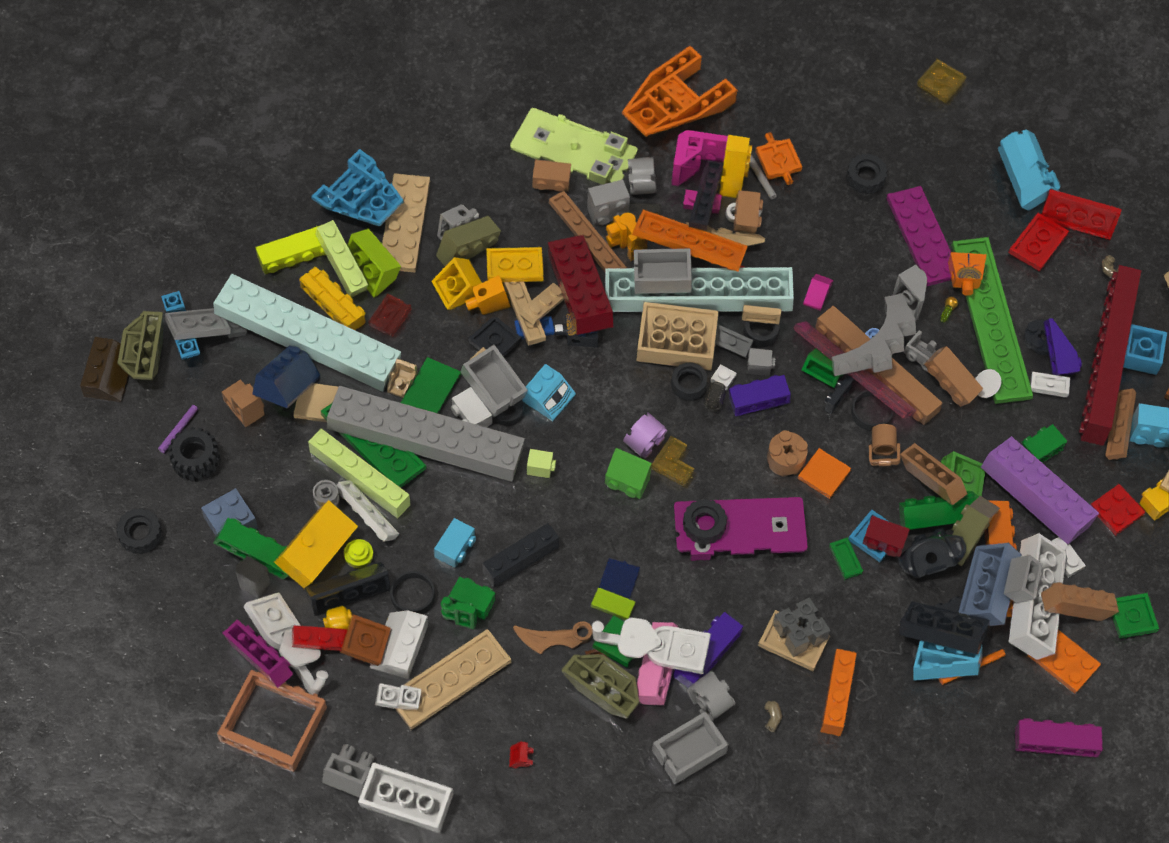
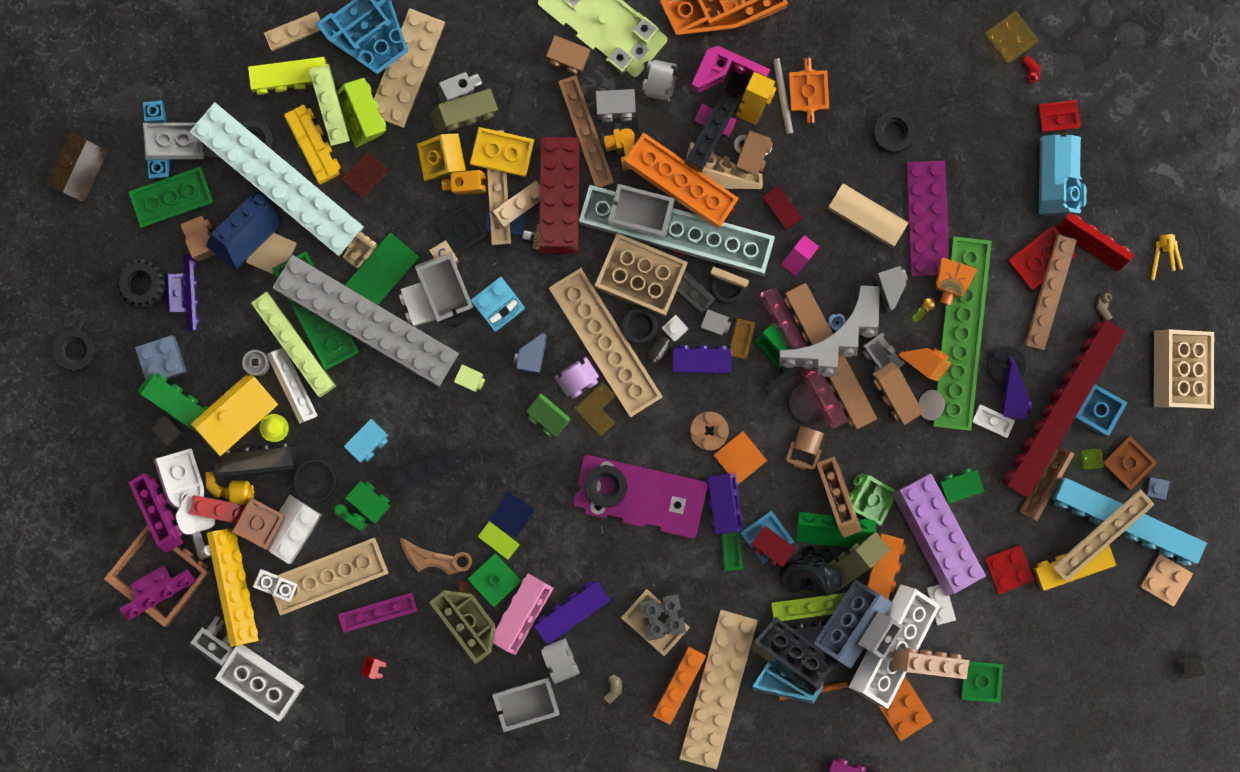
camera: 15 degrees right, 25 degrees up
olive wedge [118,311,163,380] -> none
medium lavender bar [158,405,199,453] -> none
white plate [592,618,711,674] -> none
none -> magenta bracket [119,565,196,620]
none -> green plate [129,166,214,228]
none -> dark purple bracket [166,253,199,331]
none -> yellow arm [205,472,225,498]
none -> yellow plate [207,528,259,647]
none -> tan plate [264,11,322,51]
none -> magenta plate [338,593,418,633]
none -> sand blue slope [514,334,547,374]
none -> tan plate [549,268,663,418]
none -> tan plate [679,610,758,769]
none -> dark purple brick [707,473,743,534]
none -> pearl gold tile [729,318,755,360]
none -> dark red slope [763,186,802,229]
none -> lime plate [771,593,846,621]
none -> tan brick [828,184,908,248]
none -> orange slope [899,348,952,382]
none -> red arm [1021,55,1040,83]
none -> medium nougat plate [1025,234,1077,350]
none -> red plate [1038,100,1080,133]
none -> clear neon green plate [1081,448,1103,470]
none -> yellow plant [1151,234,1183,280]

